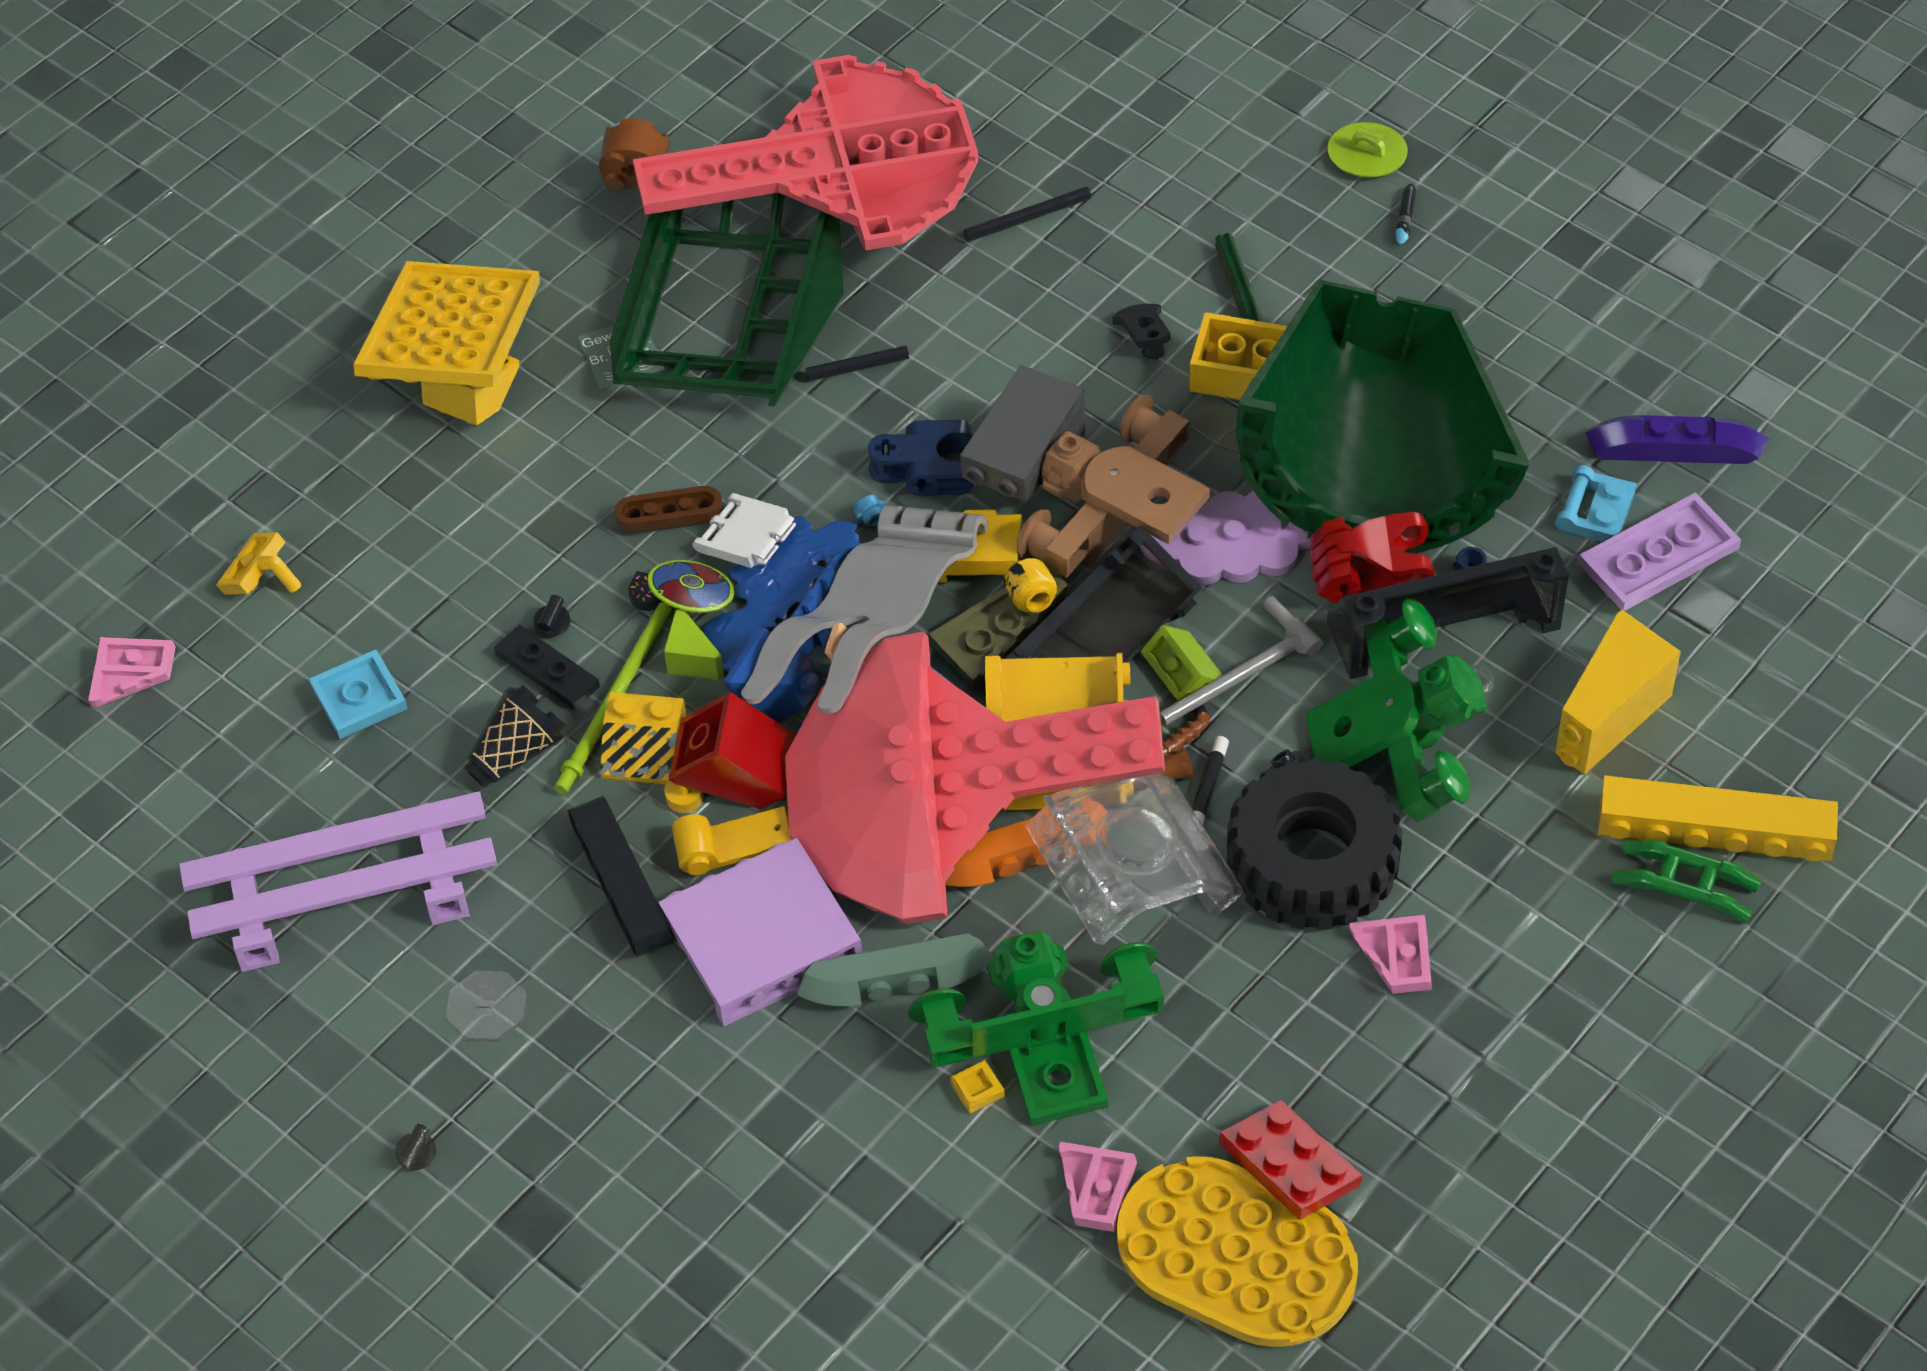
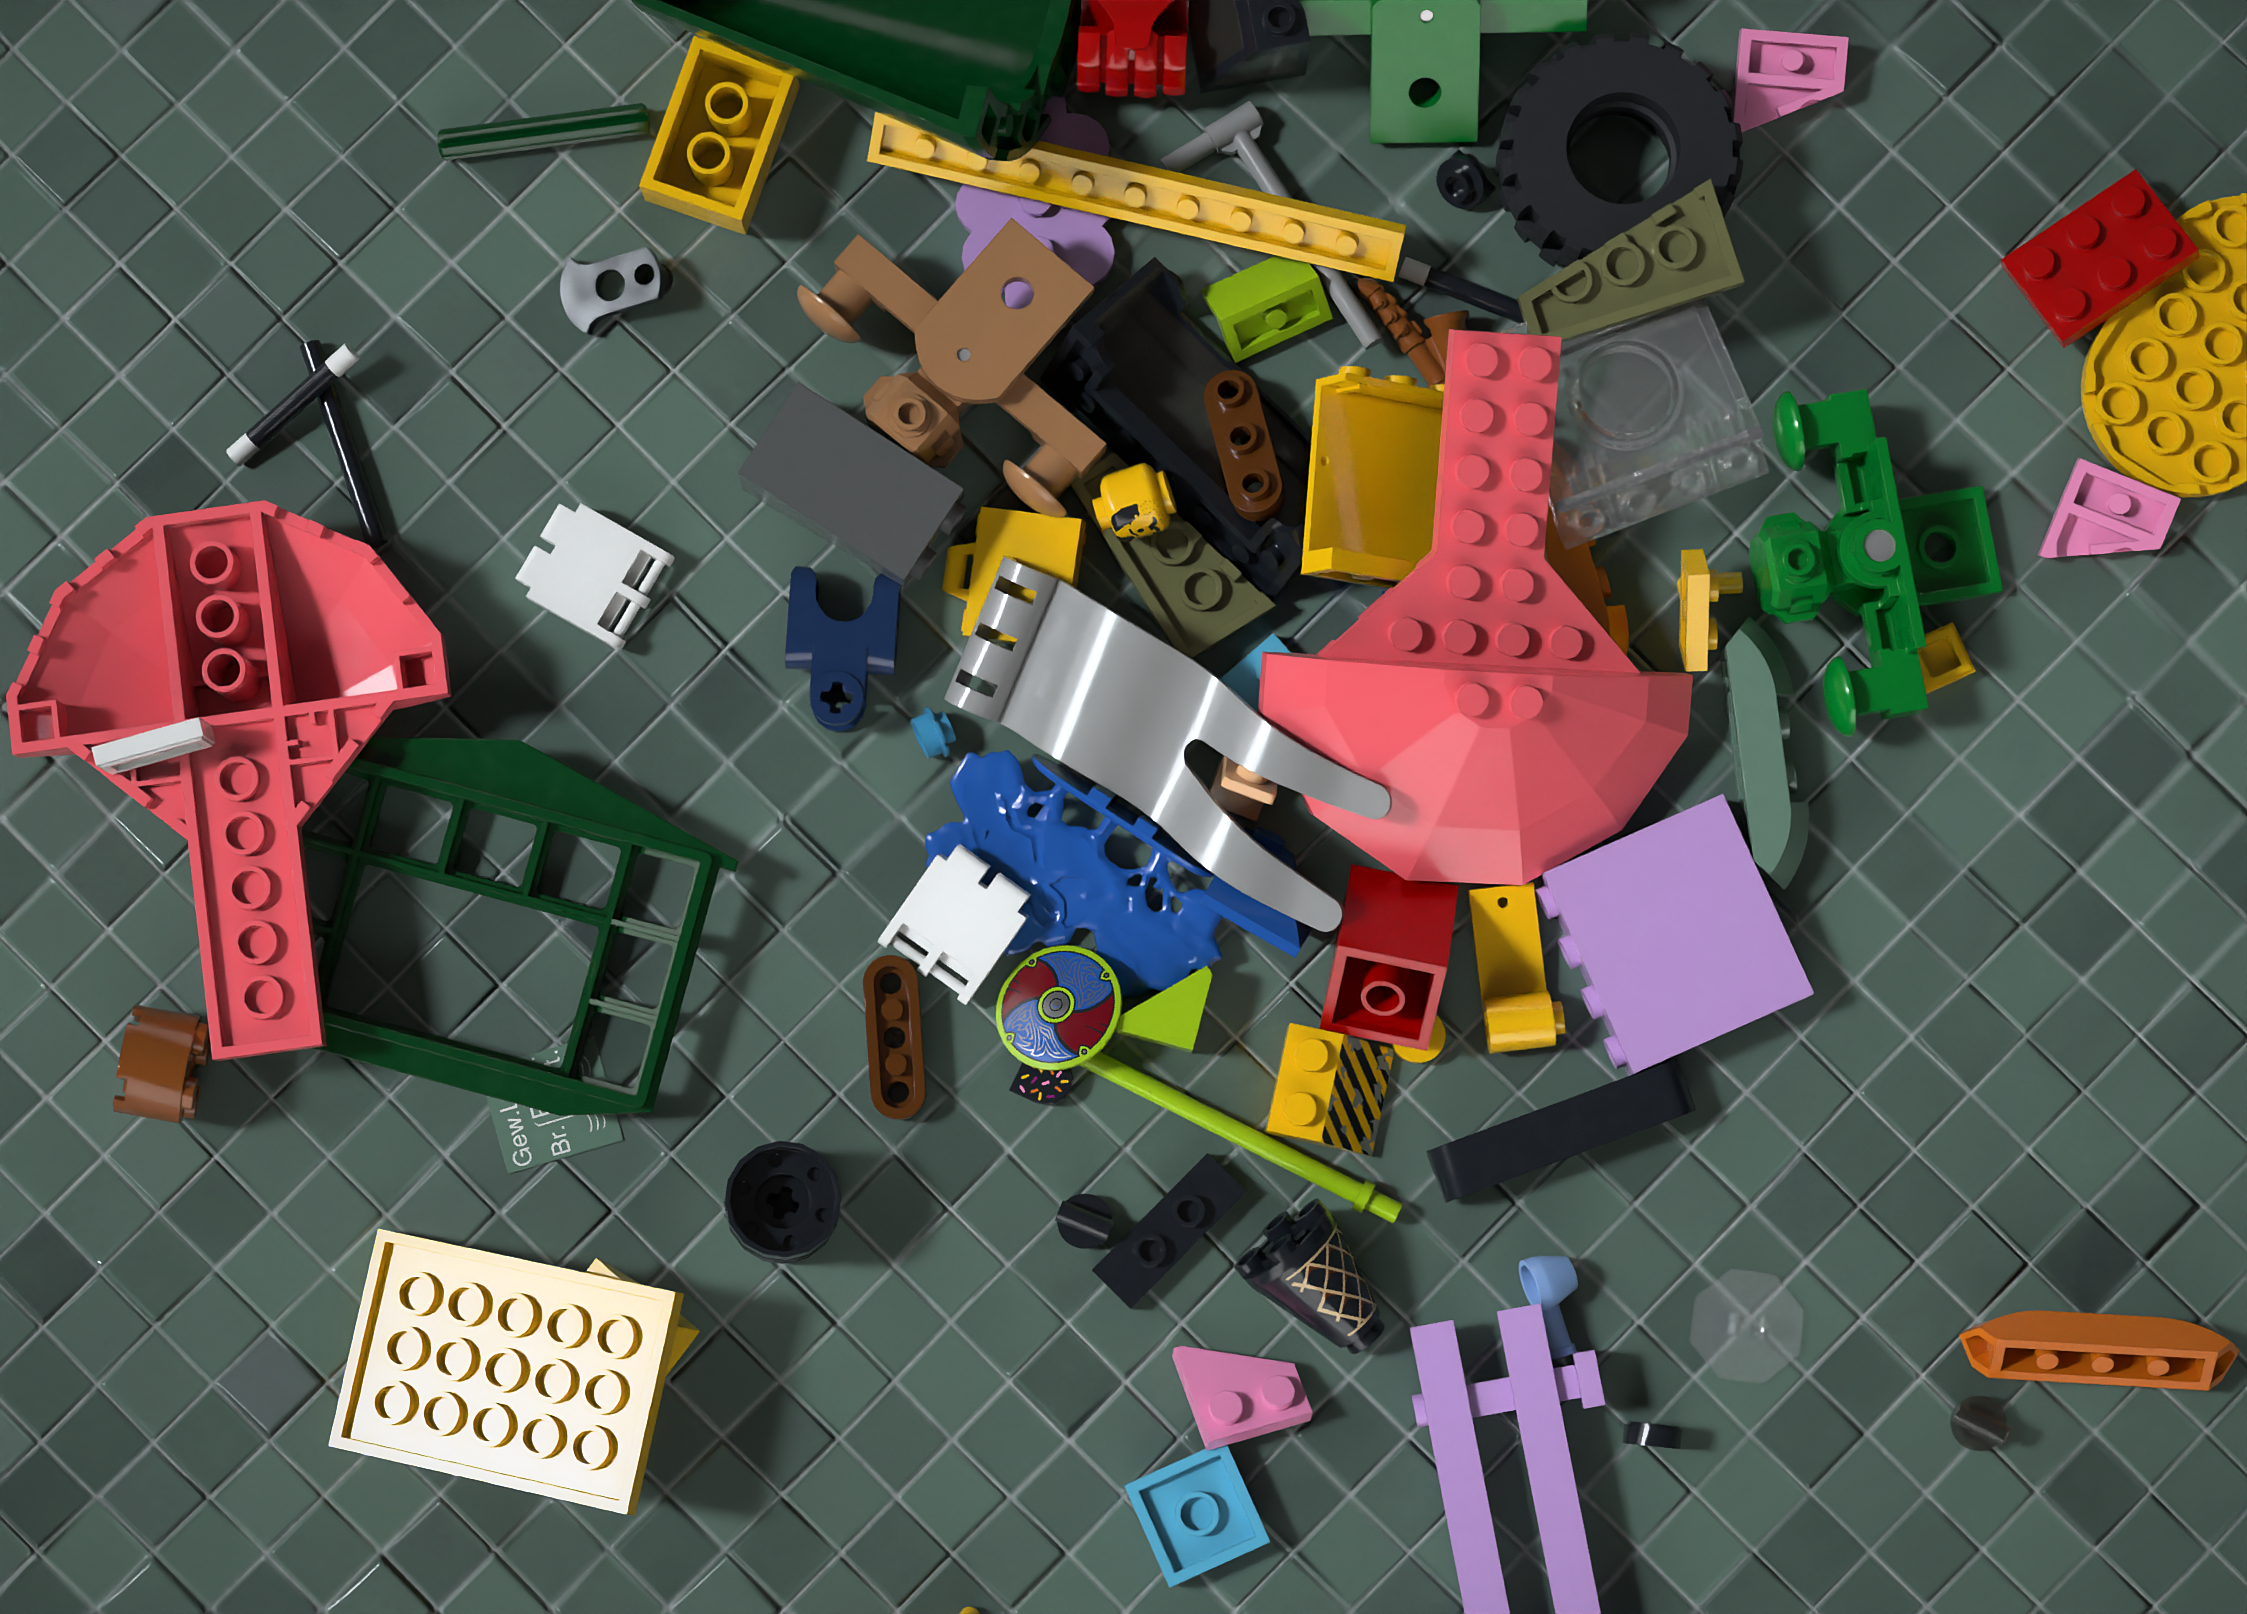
camera: 90 degrees left, 30 degrees up
black bar [805,345,909,381] -> none
none -> white tile [91,717,216,775]
none -> black bar [226,343,360,467]
none -> white plate [515,503,675,651]
none -> black wheel [724,1141,842,1264]
none -> yellow plate [867,112,1407,282]
none -> bright pink wing [1172,1346,1313,1451]
none -> reddish brown plate [1204,370,1286,521]
none -> olive wing [1517,178,1744,343]
none -> light blue bar [1519,1255,1578,1359]
none -> black tile [1623,1421,1682,1449]
none -> yellow plate [1677,549,1743,672]
none -> orange brick [1959,1310,2240,1391]

